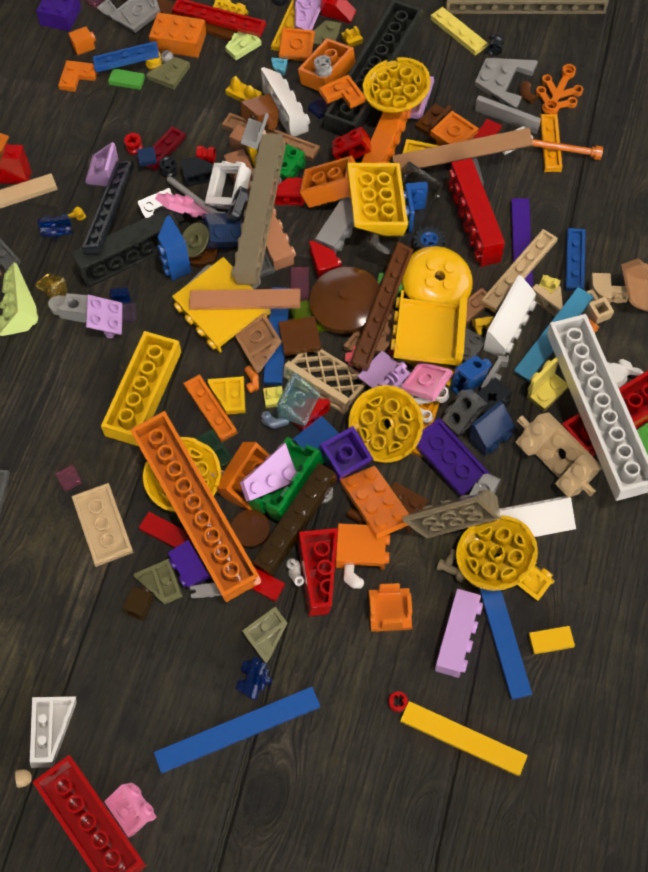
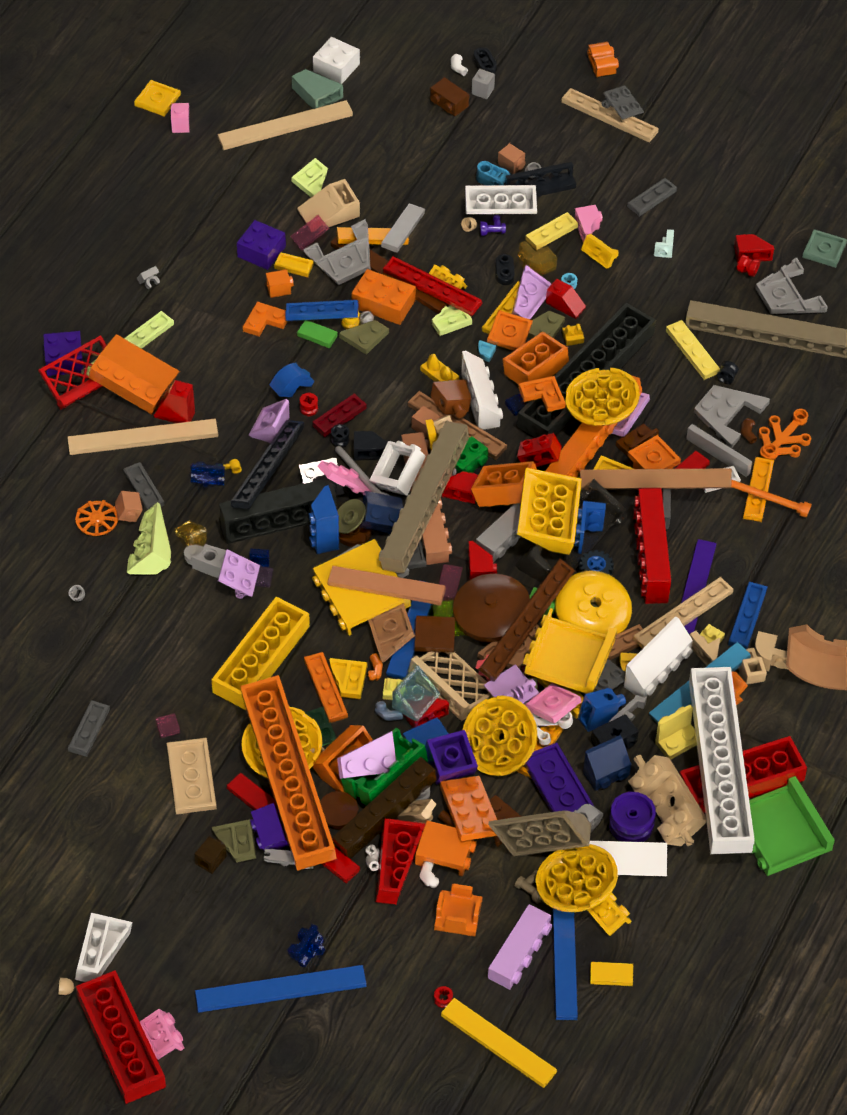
camera: 10 degrees right, 10 degrees down
dark blue tile [137,147,157,167] -> none
red wheel [196,145,216,164] -> none
black plate [227,186,249,222] -> none
light grey panel [240,113,269,150] -> none
olive wing [242,607,287,664] -> none
light grey wheel [314,55,333,77] -> none
dark grey brick [442,389,488,435] -> none
white animal [607,359,643,388] -> none
none -> blue brick [269,363,315,397]
none -> yellow tile [274,252,314,277]
none -> tan slope [397,799,437,825]
none -> dark purple wheel [609,792,656,842]

